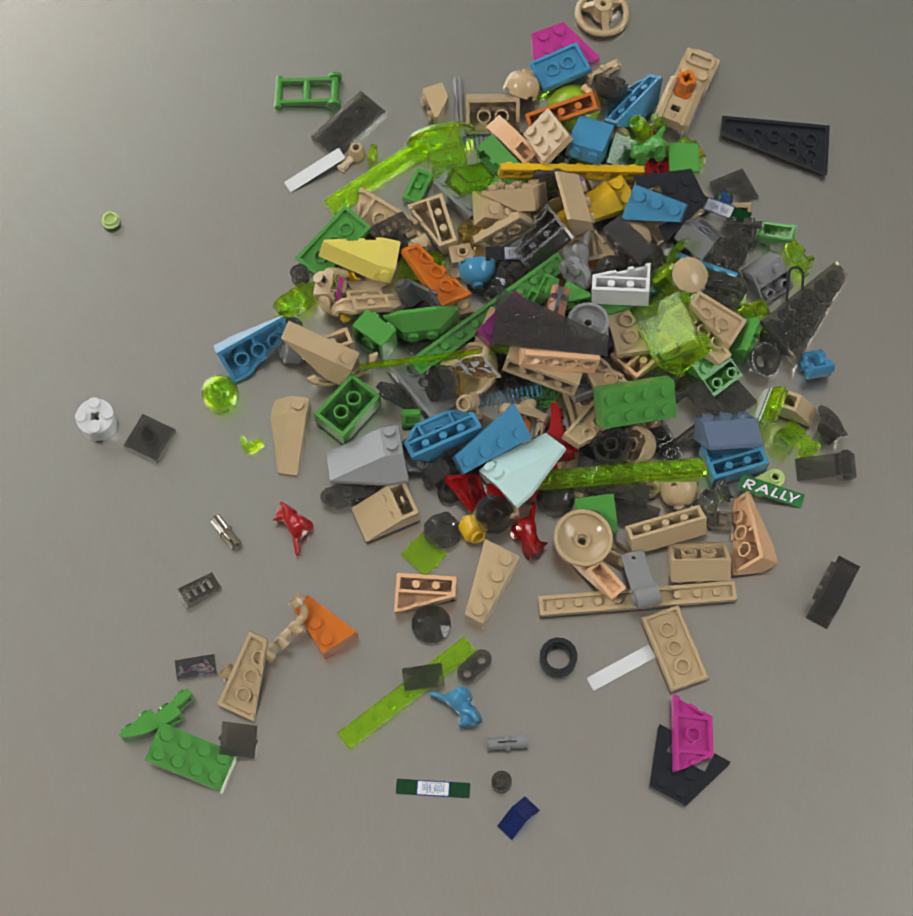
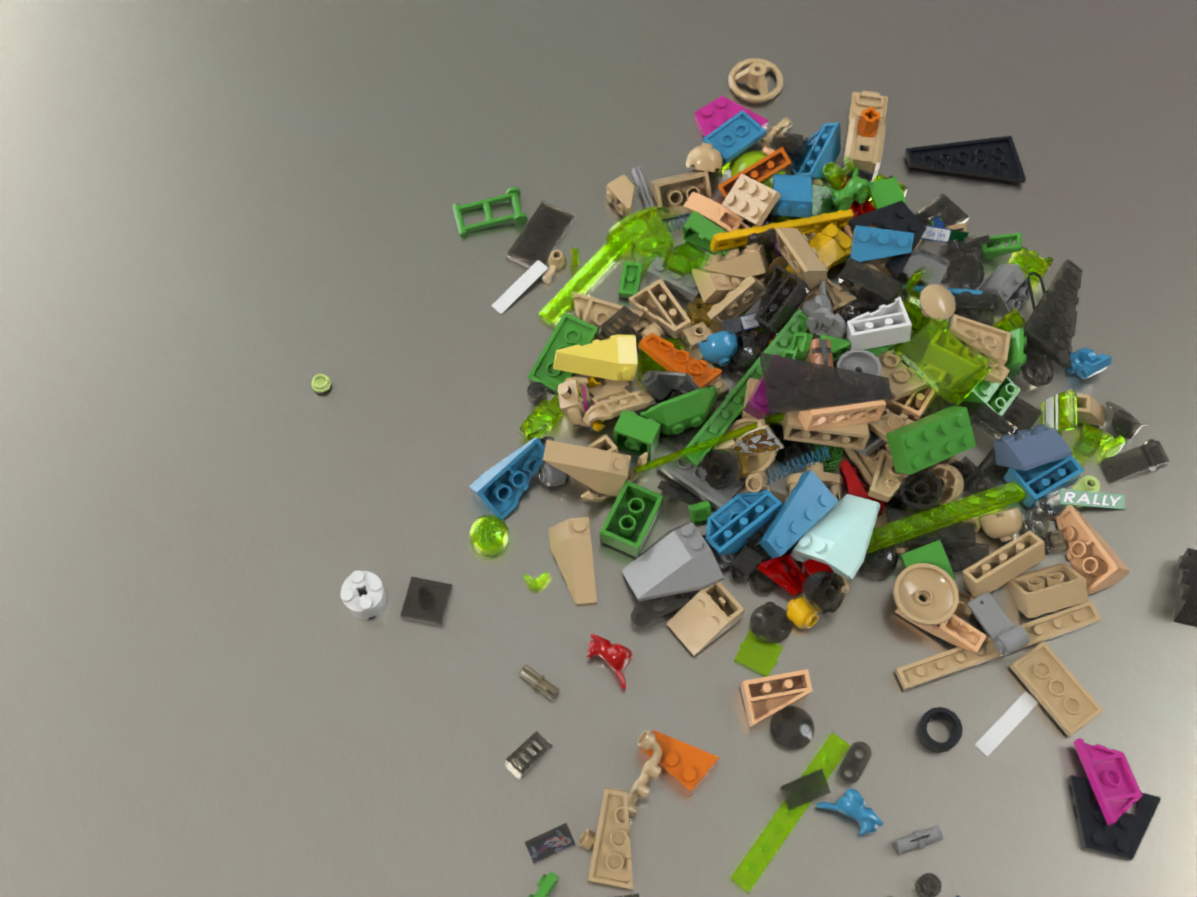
camera: 15 degrees left, 5 degrees down
tan wedge [465,539,520,630] -> none
red animal [510,504,548,560] -> none

